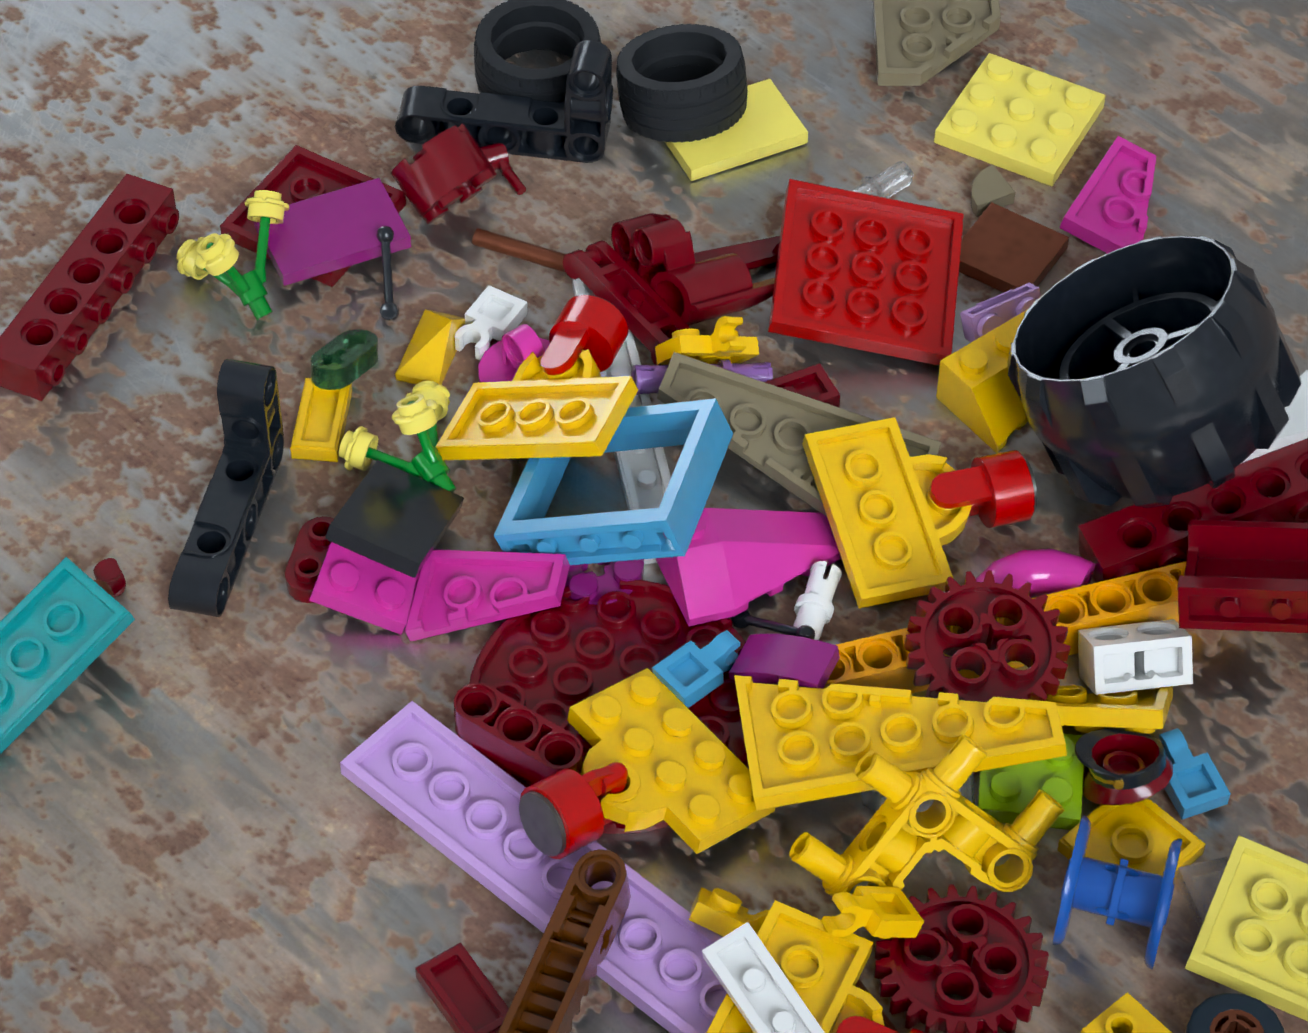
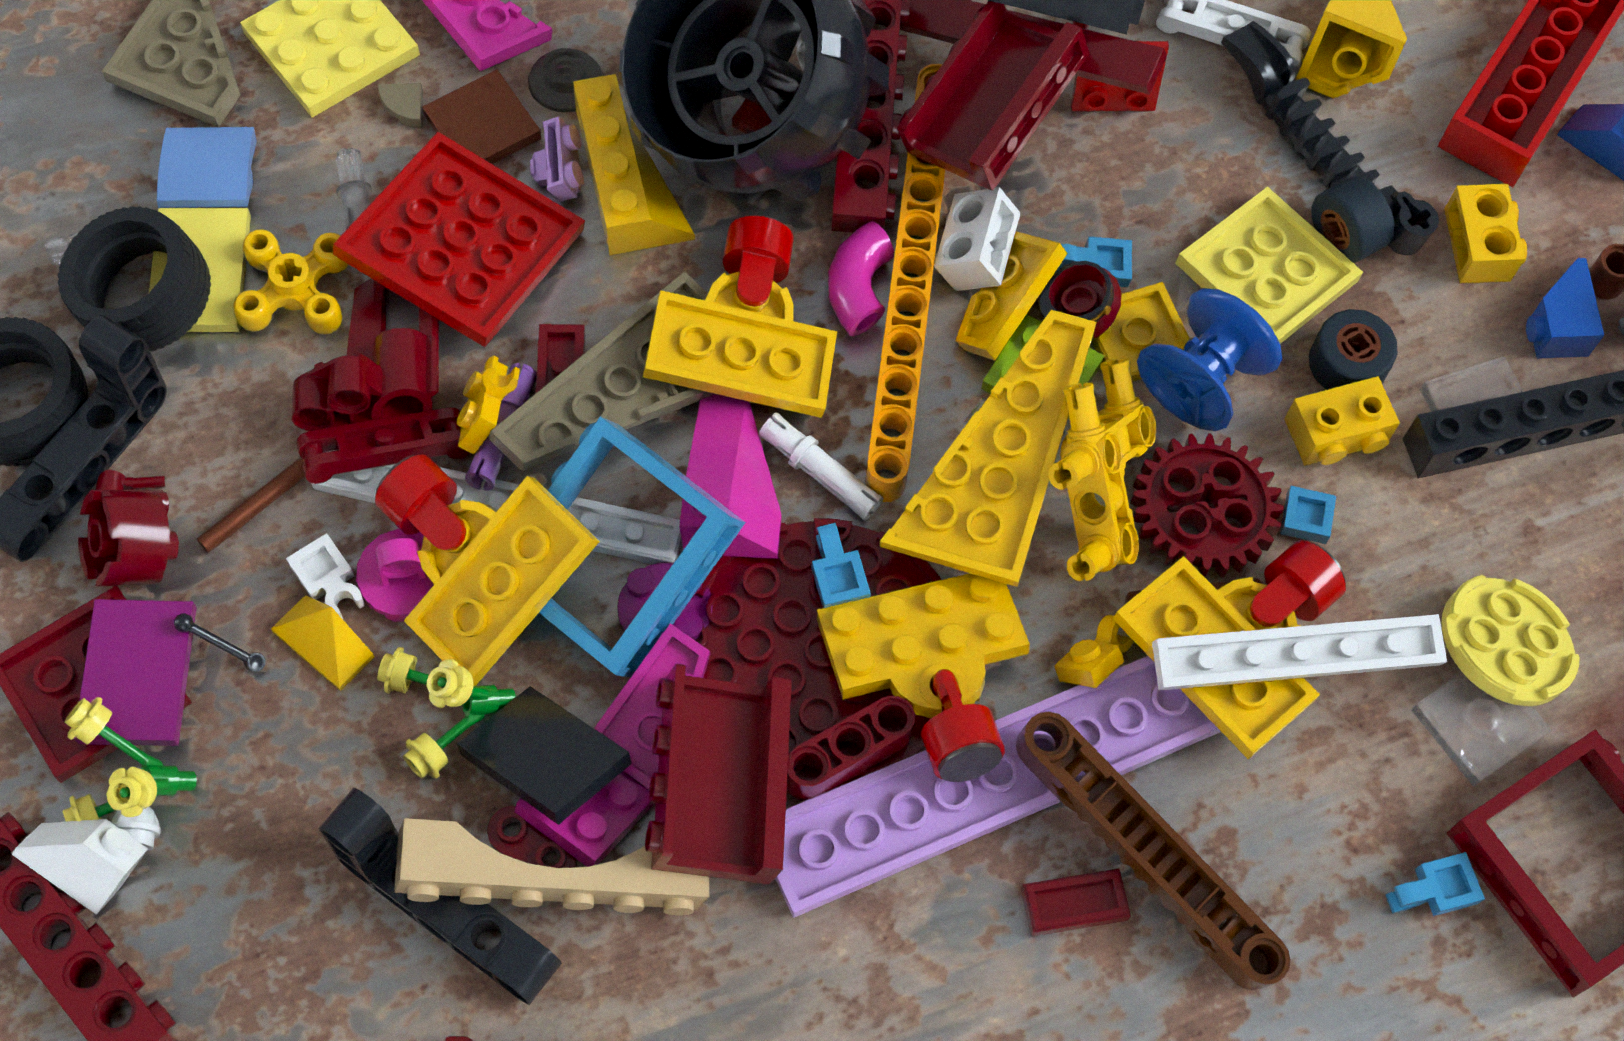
camera: 70 degrees left, 15 degrees up
yellow tile [290,378,352,462] -> none
clear green beam [311,329,378,390] -> none
magenta slope [729,634,840,689] -> none
black hinge [730,609,815,639] -> none
yellow plate [821,886,924,939] -> none
dark red gear [904,570,1070,702] -> none
none -> white slope [12,819,148,915]
none -> white plate [111,807,161,851]
none -> medium blue slope [157,127,257,208]
none -> yellow gear [233,229,349,335]
none -> tan arch [395,818,709,916]
none -> dark red panel [645,664,792,884]

